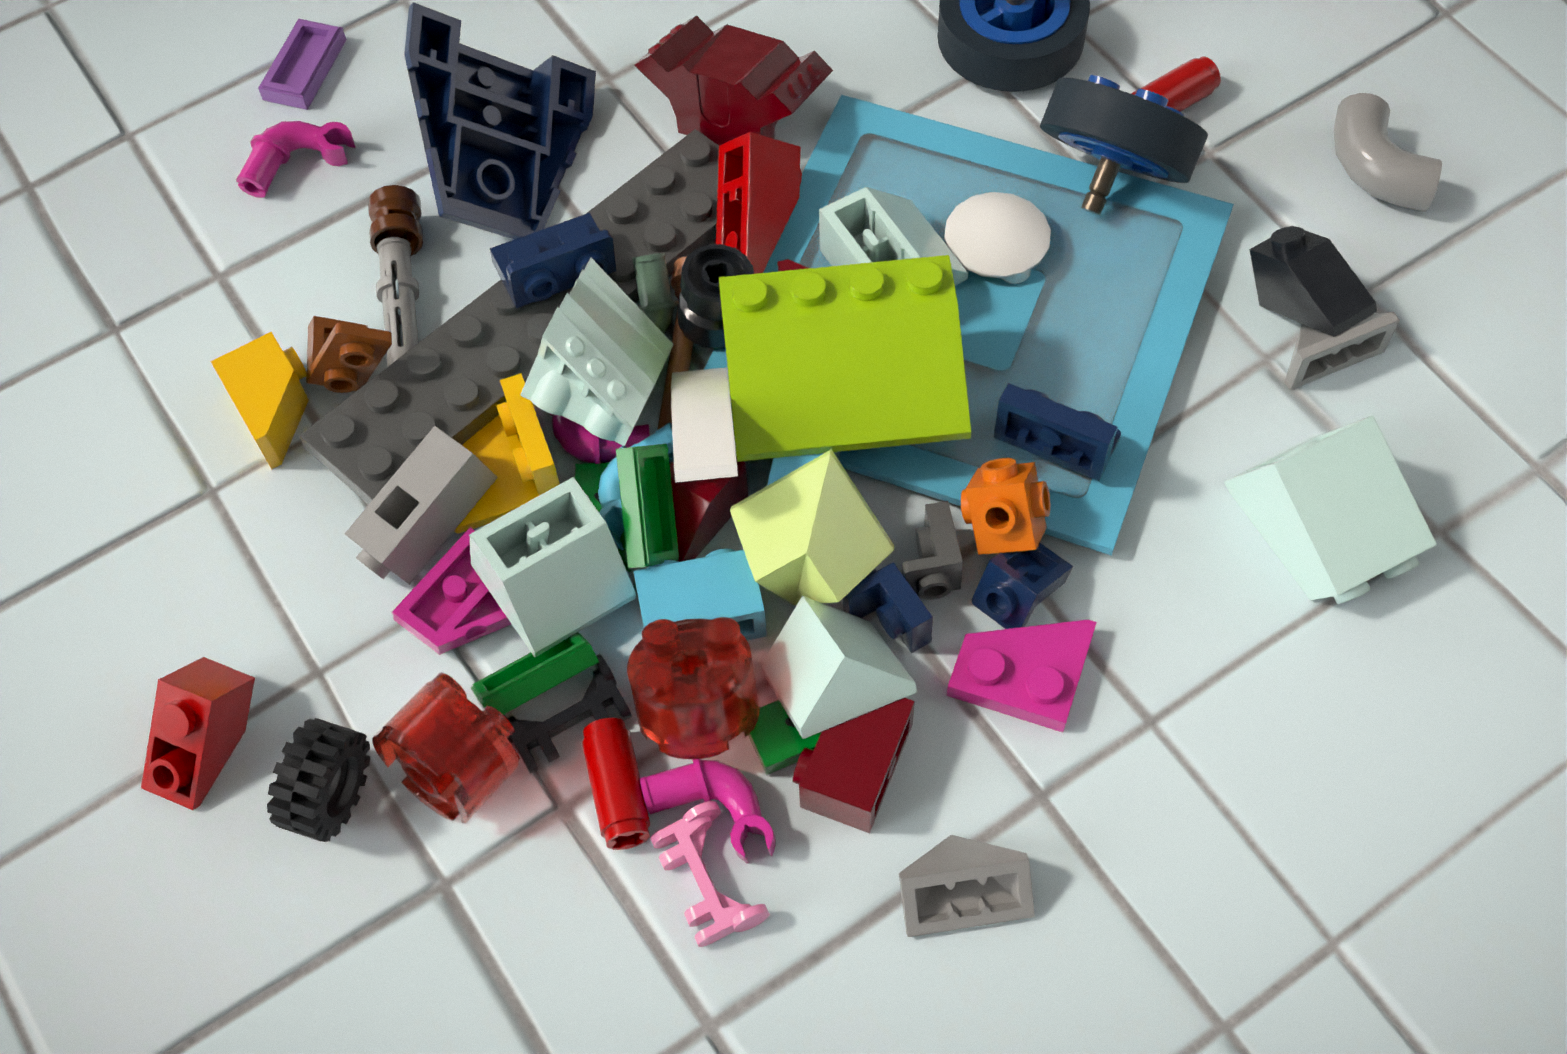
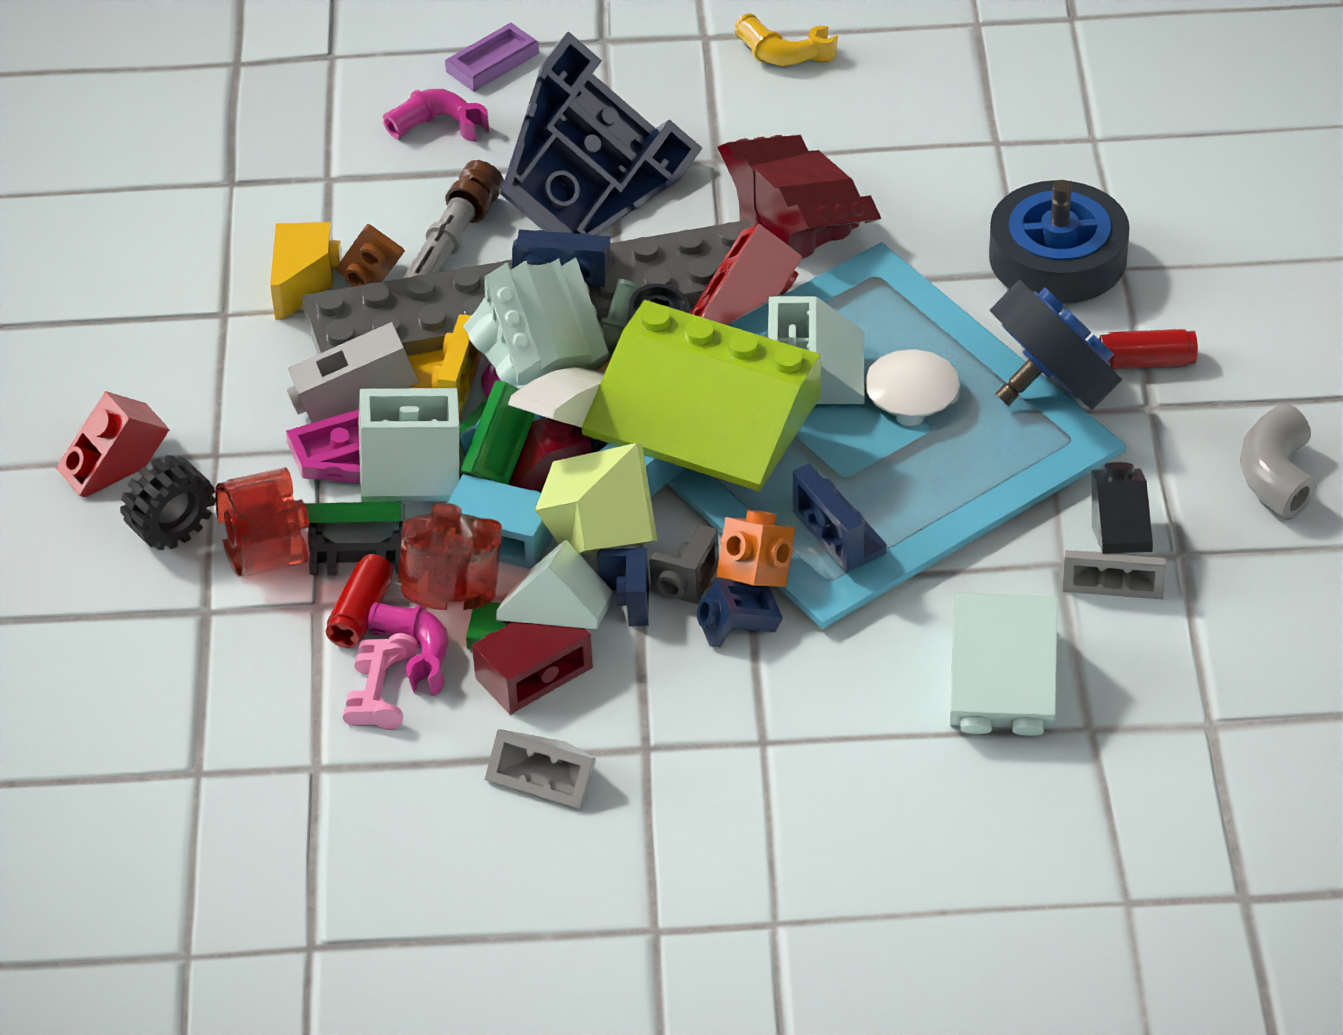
camera: 30 degrees right, 15 degrees down
dark pink wing [946,620,1097,733] -> none

